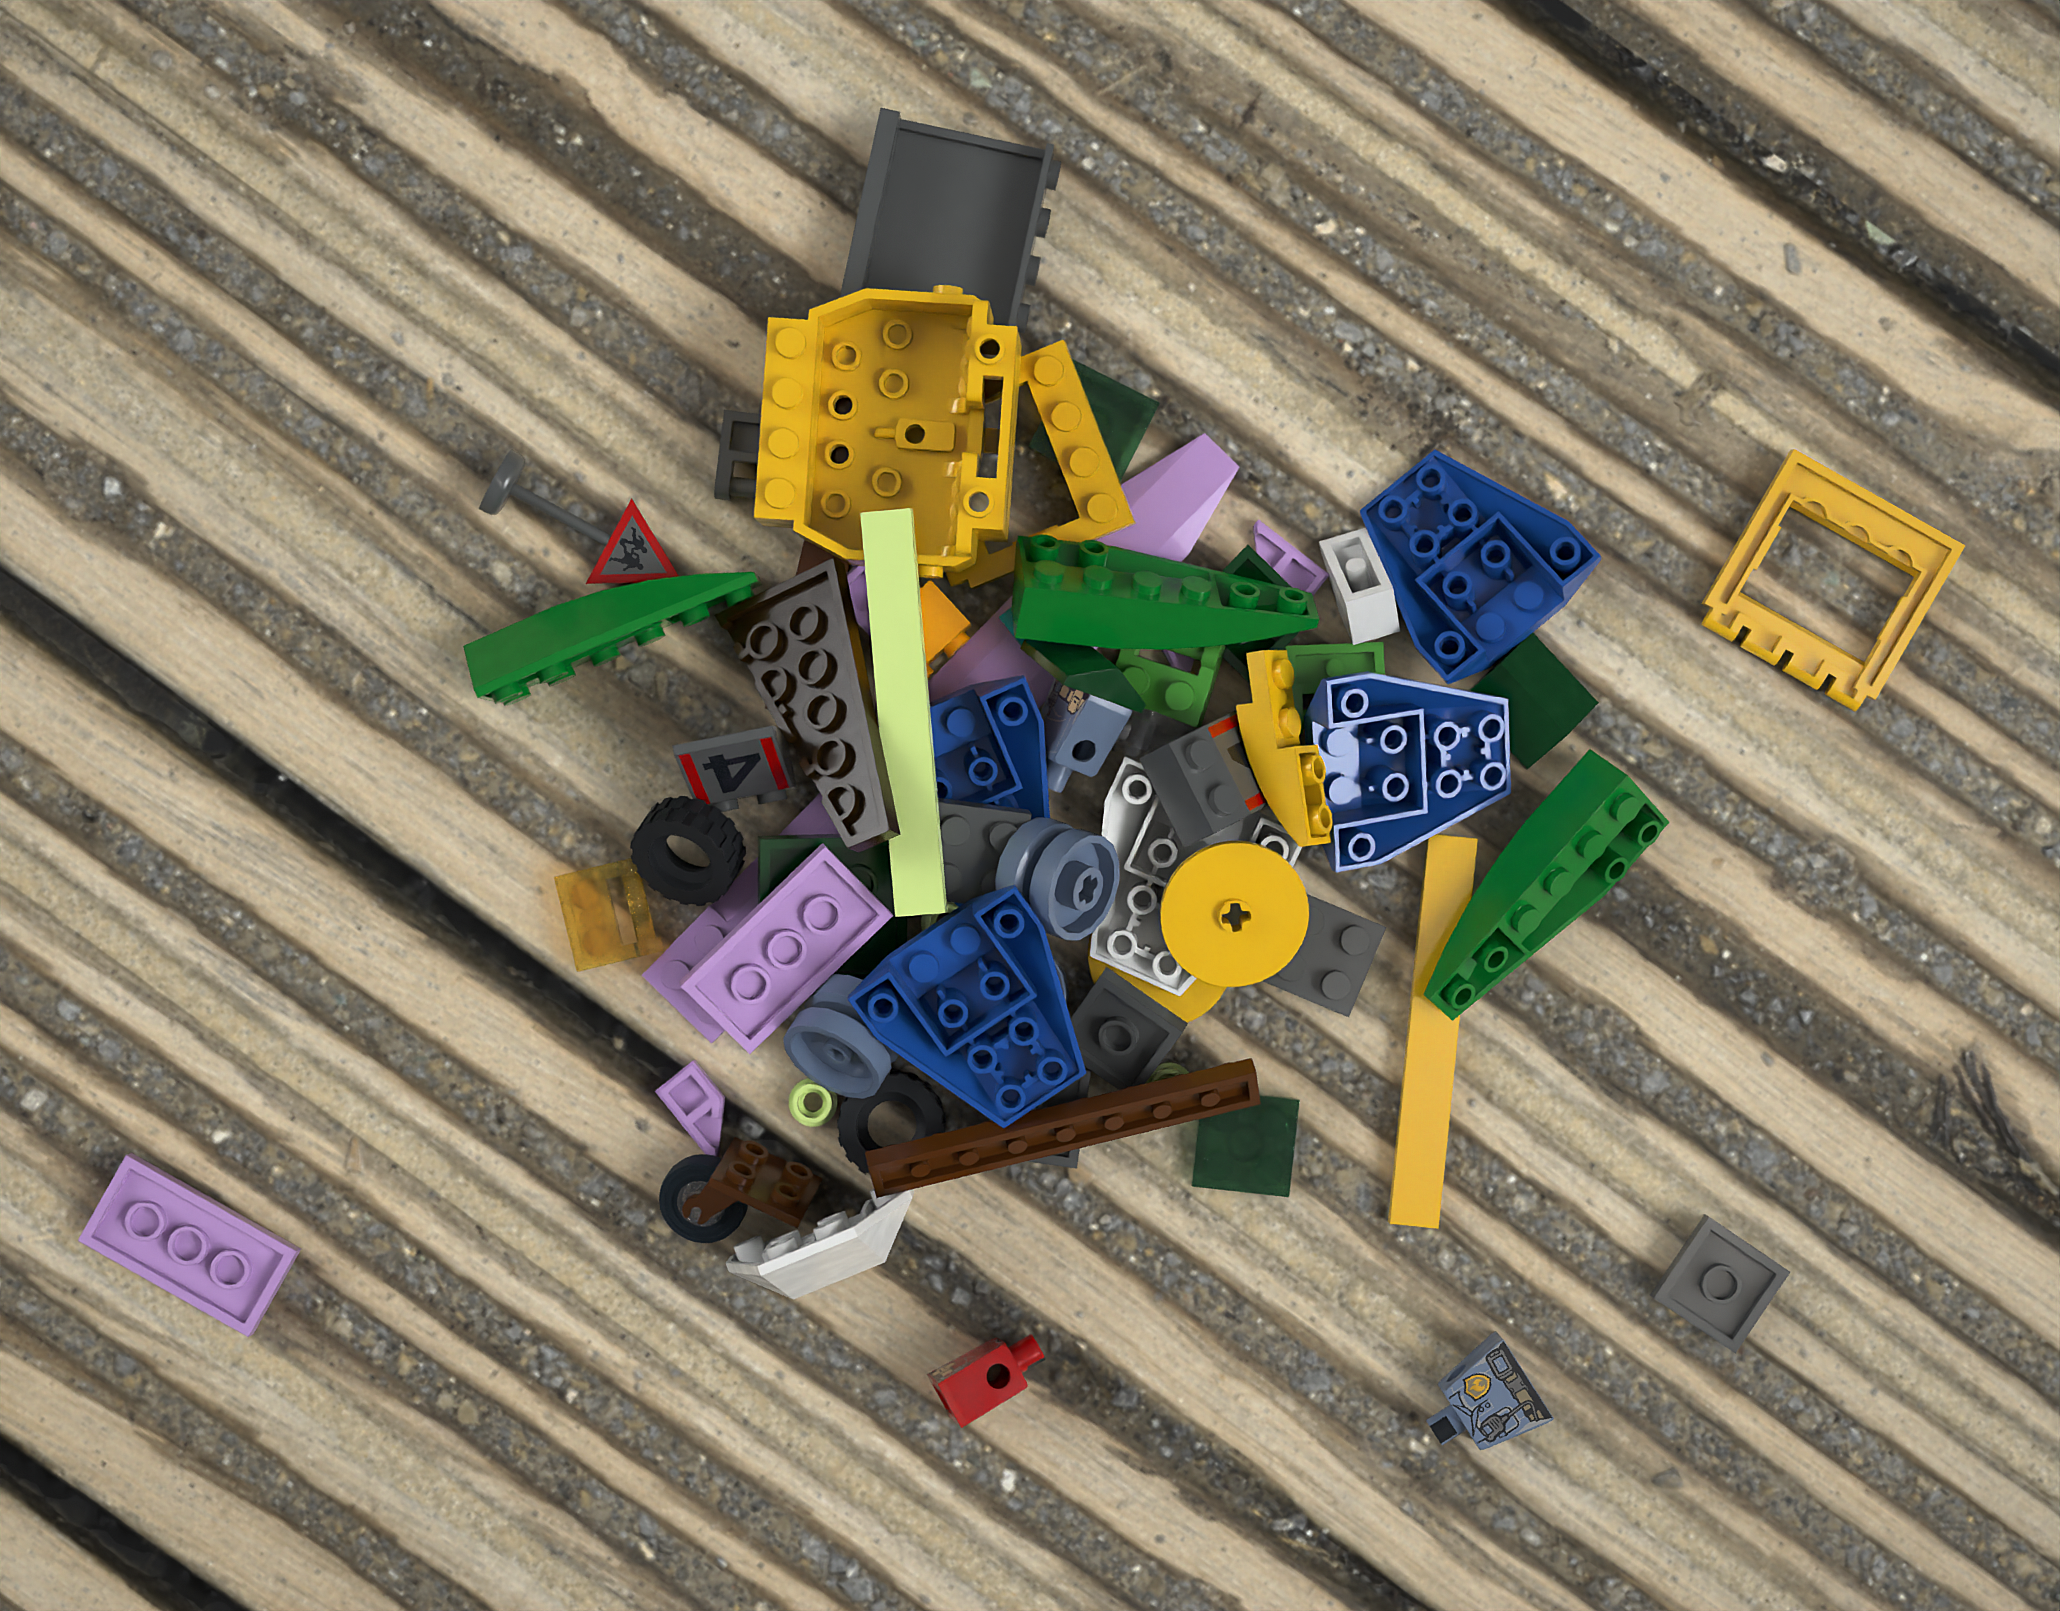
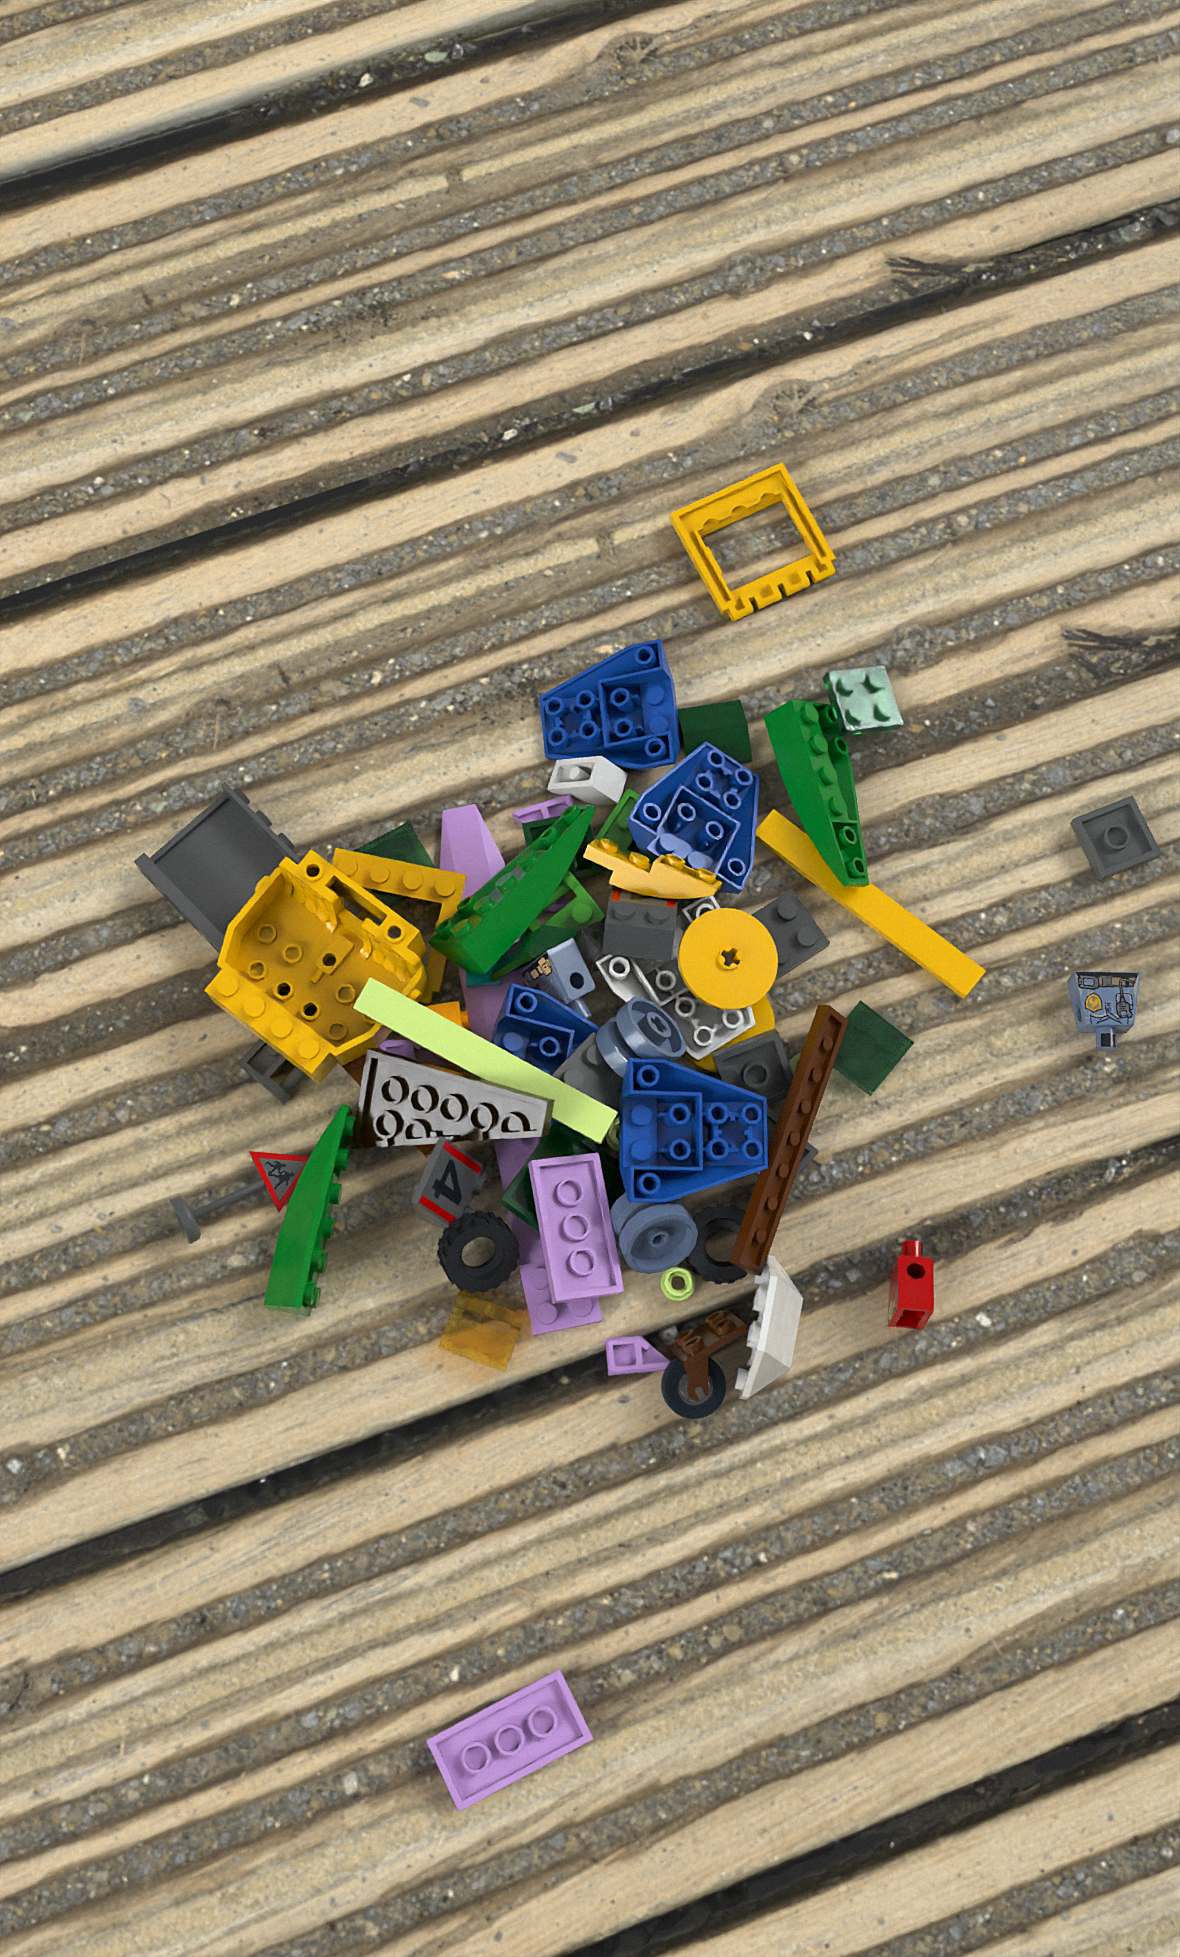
camera: 55 degrees left, 15 degrees down
none -> clear green plate [822,666,903,736]

